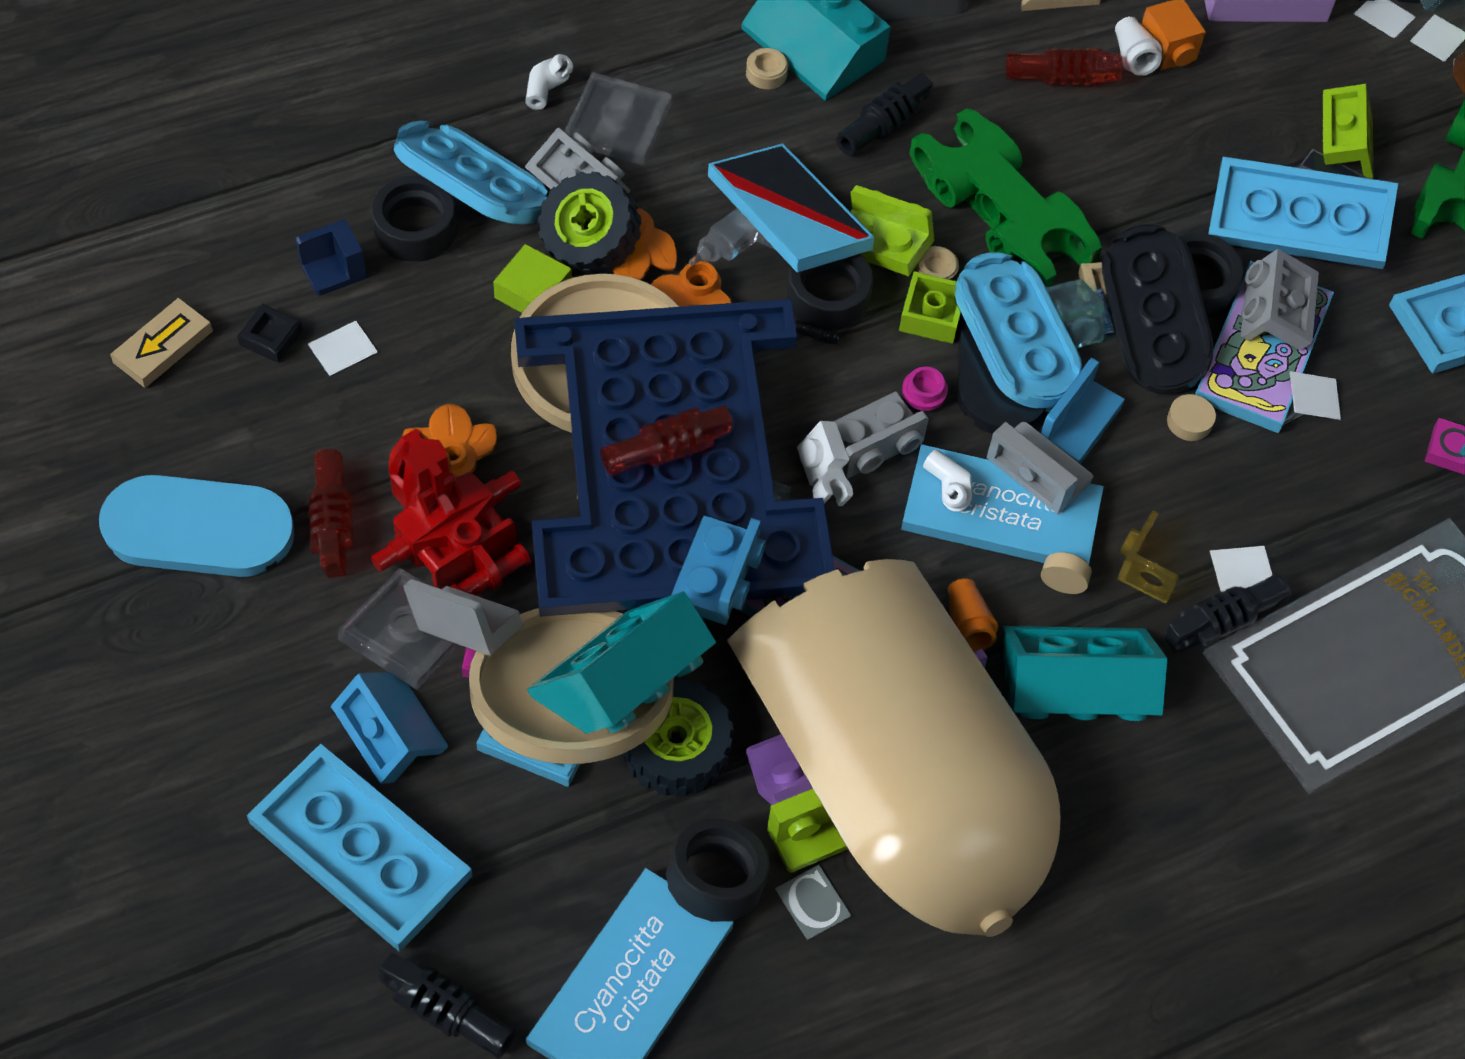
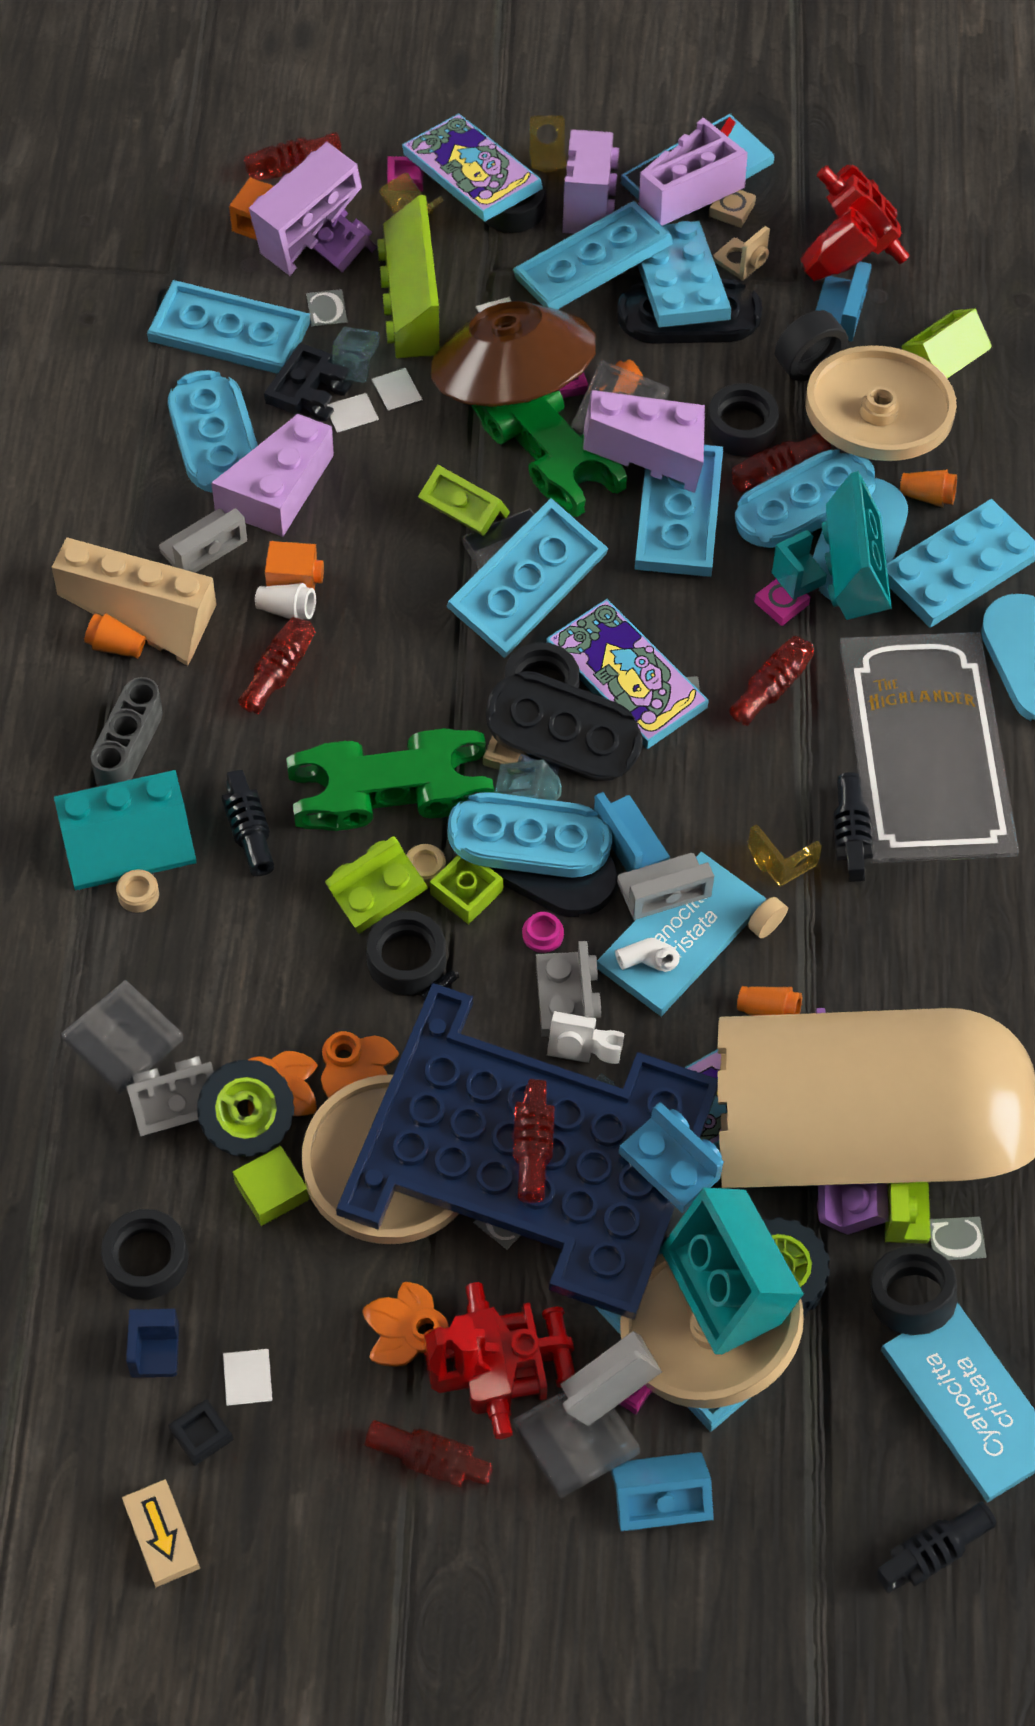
camera: 60 degrees left, 0 degrees up
medium azure tile [99,475,294,577] -> none
medium azure plate [247,744,472,952] -> none
medium azure tile [394,121,548,224] -> none
white arm [525,54,573,110] -> none
clear piece [689,208,776,265] -> none
tile [708,144,874,272] -> none
teal slope [1002,626,1167,721] -> none
tan tile [1167,394,1216,441] -> none
white sticker [1210,546,1272,592] -> none
light grey bracket [1241,249,1319,350] -> none
white sticker [1290,371,1341,420] -> none
none -> clear red hinge [729,635,814,726]

